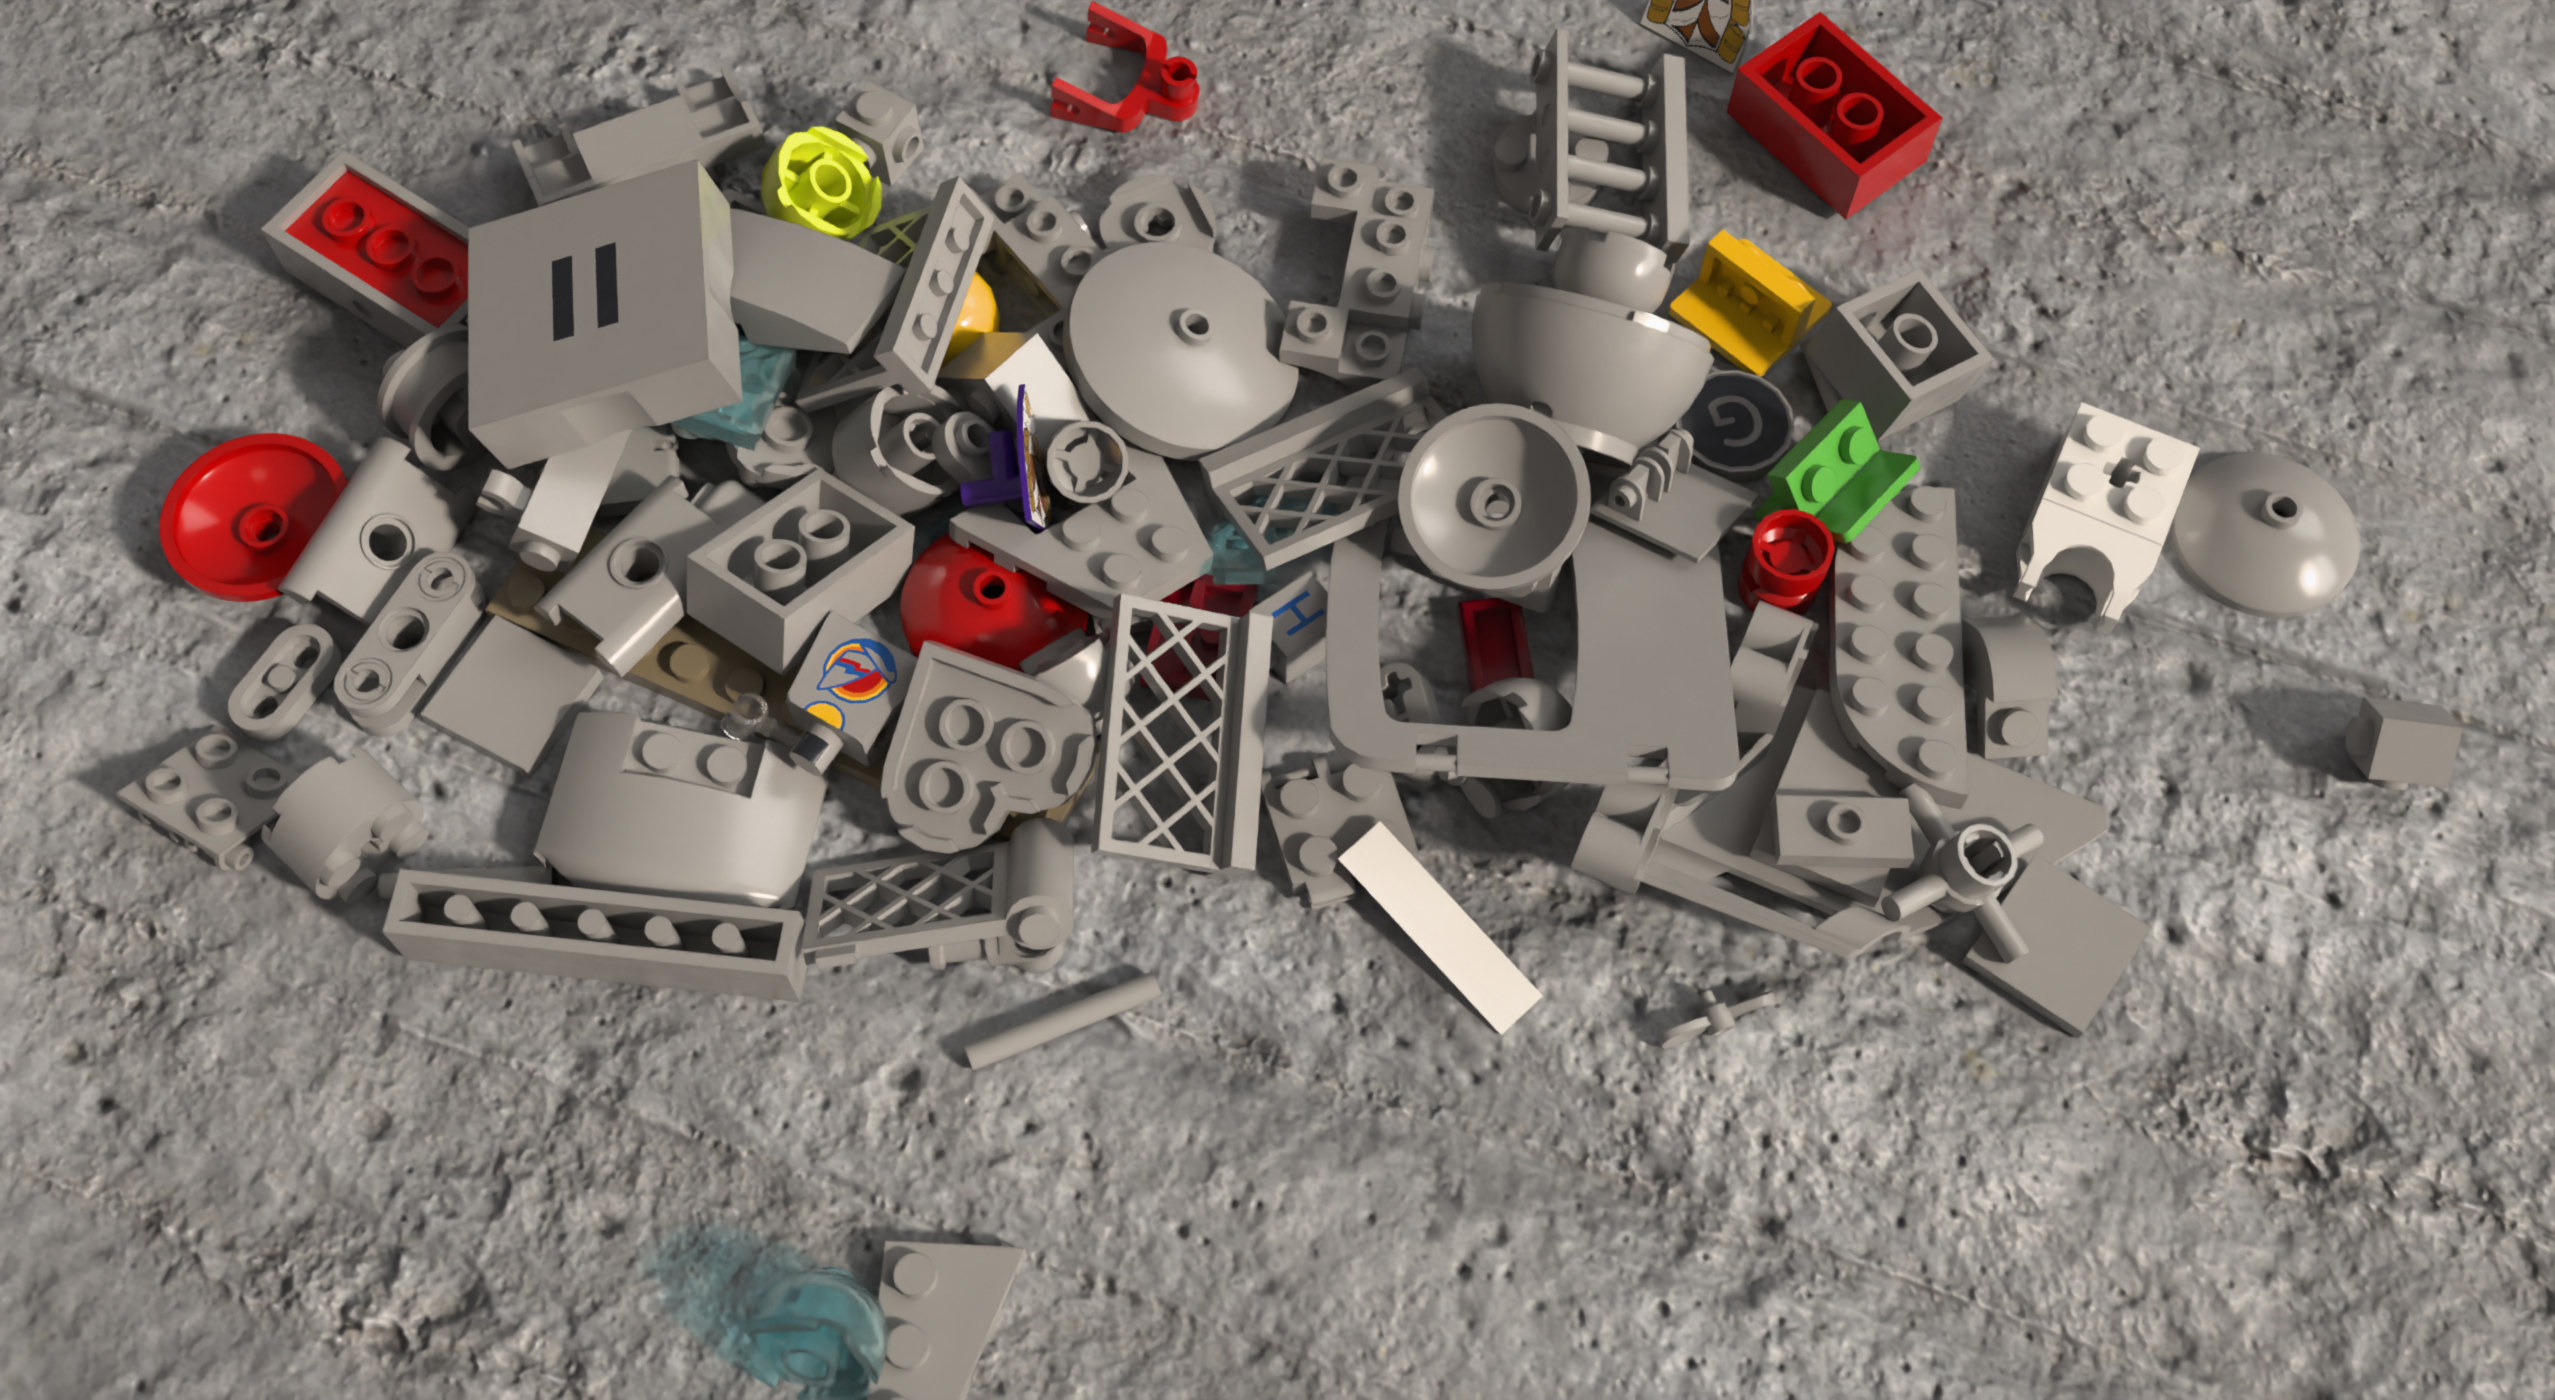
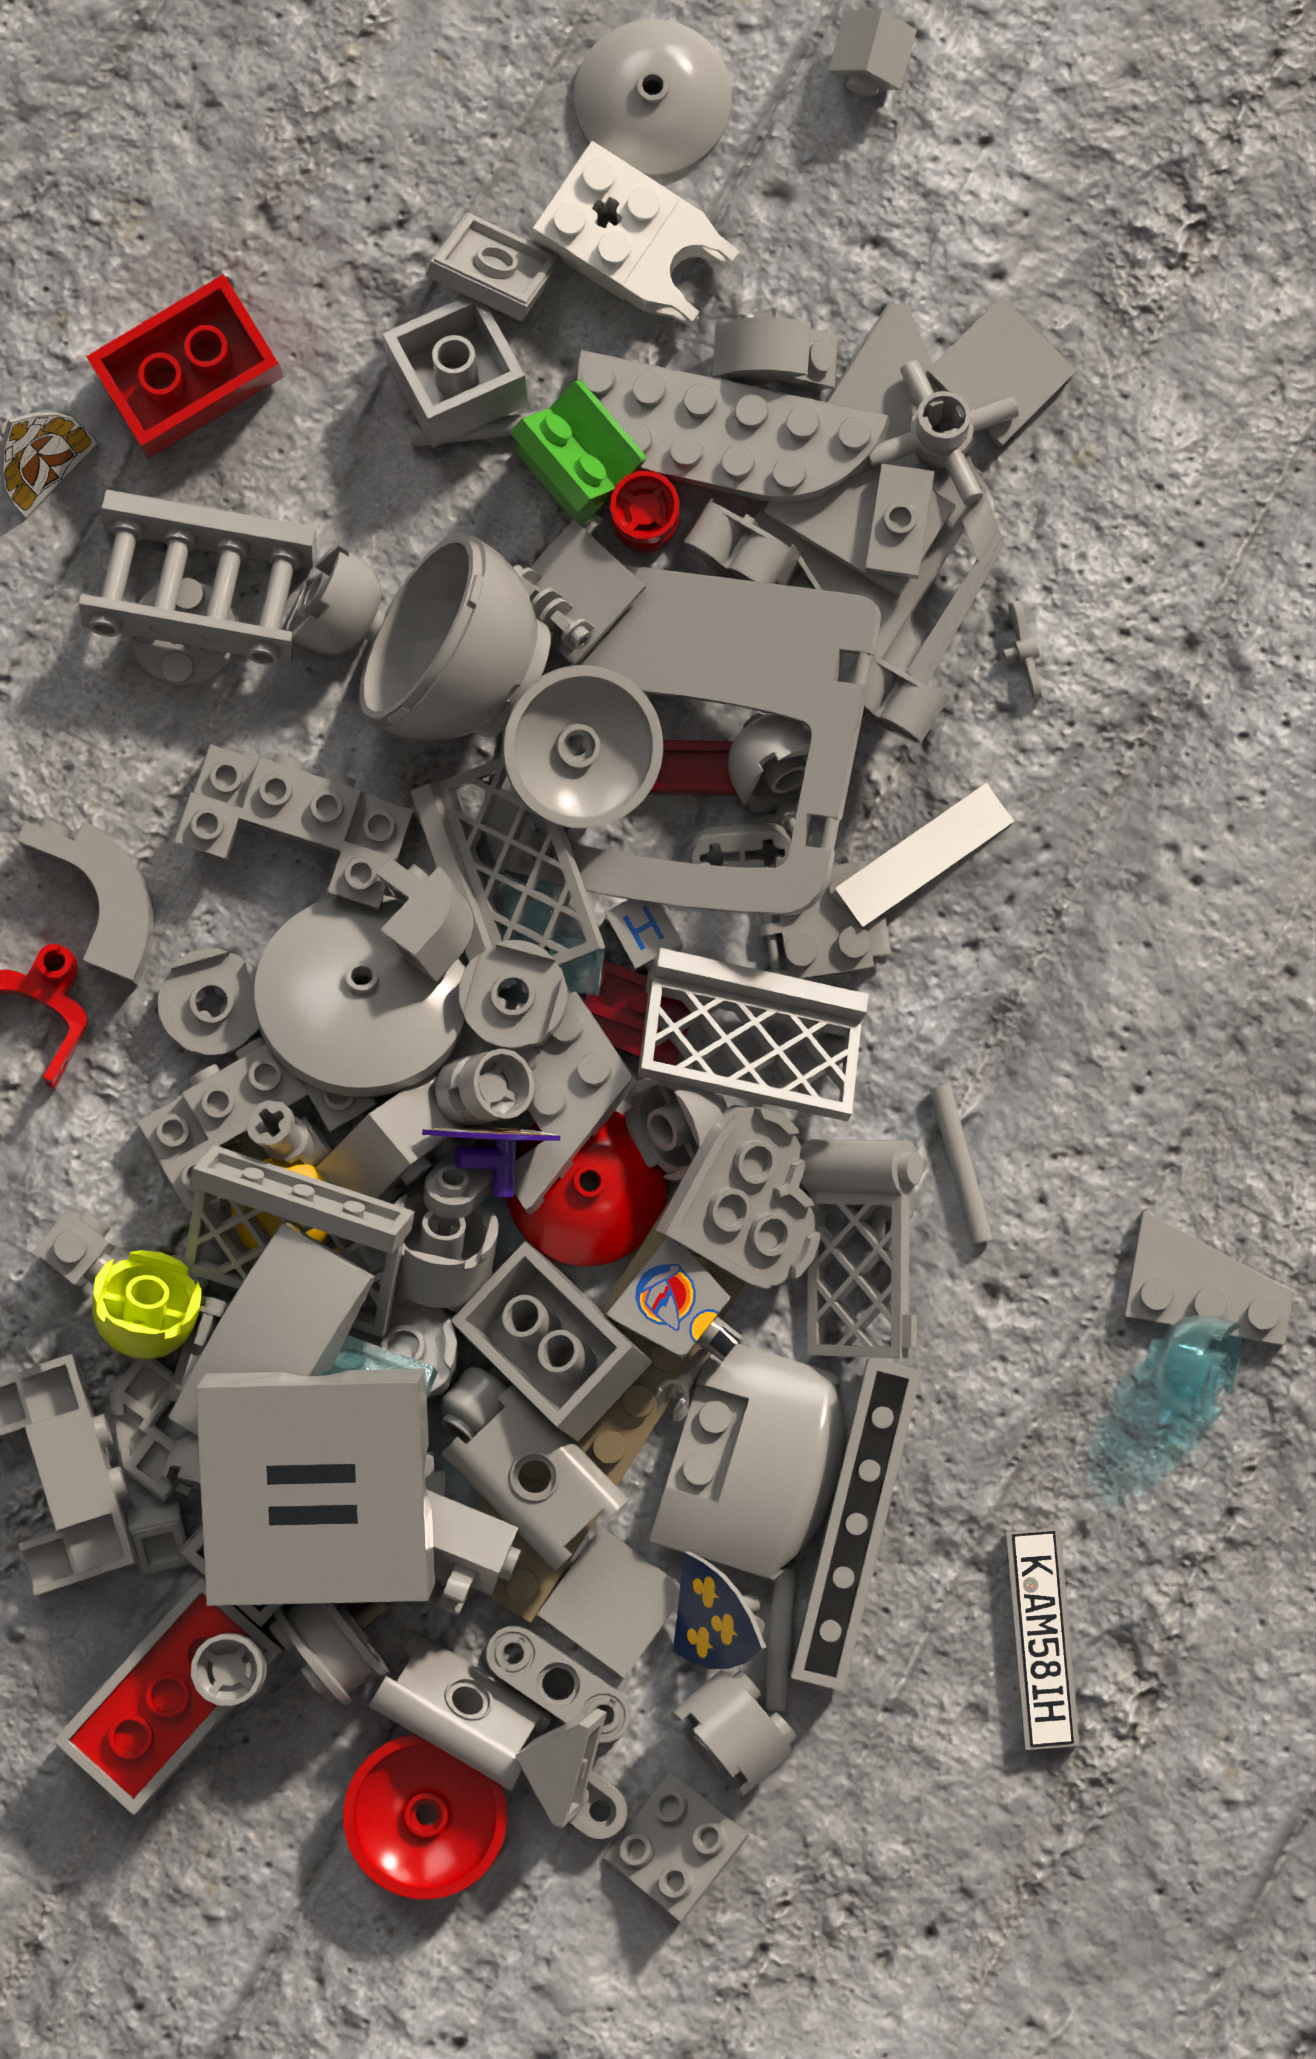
camera: 80 degrees left, 20 degrees up
yellow bracket [1669,229,1832,377] -> none
black tile [1672,370,1795,483] -> none
none -> light grey arch [16,818,154,986]
none -> light grey wheel [191,1633,269,1706]
none -> light grey connector [247,1100,332,1167]
none -> light grey brick [376,858,474,982]
none -> light grey tile [426,213,562,322]
none -> light grey plate [459,940,569,1050]
none -> light grey slope [515,1709,607,1828]
none -> dark blue shield [673,1551,766,1669]
none -> tile [1005,1528,1080,1750]

